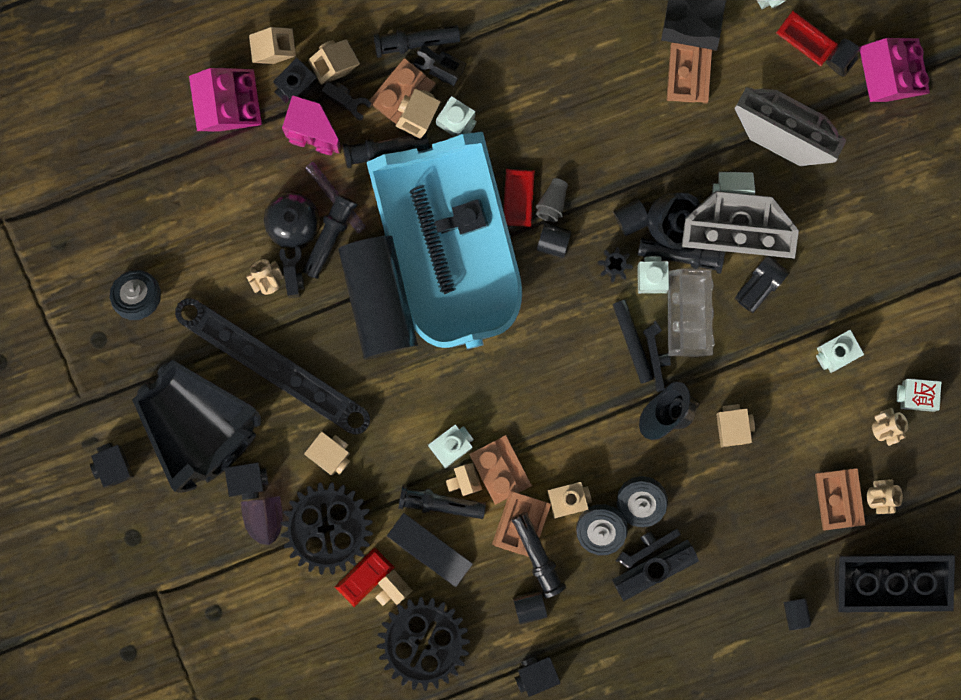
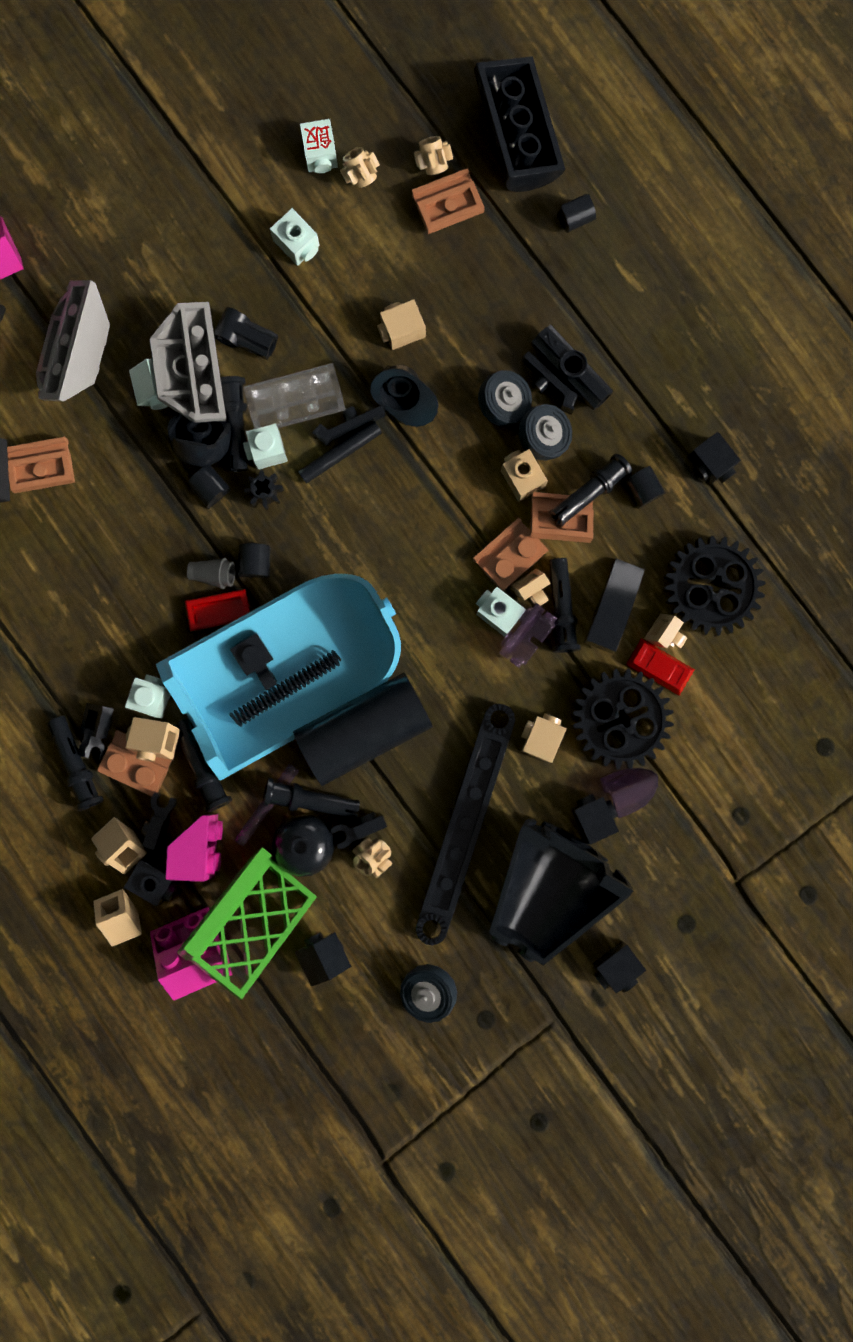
camera: 105 degrees left, 0 degrees up
none -> bright green fence [176,847,317,1000]
none -> black brick [295,932,352,987]
none -> hinge [499,603,557,668]

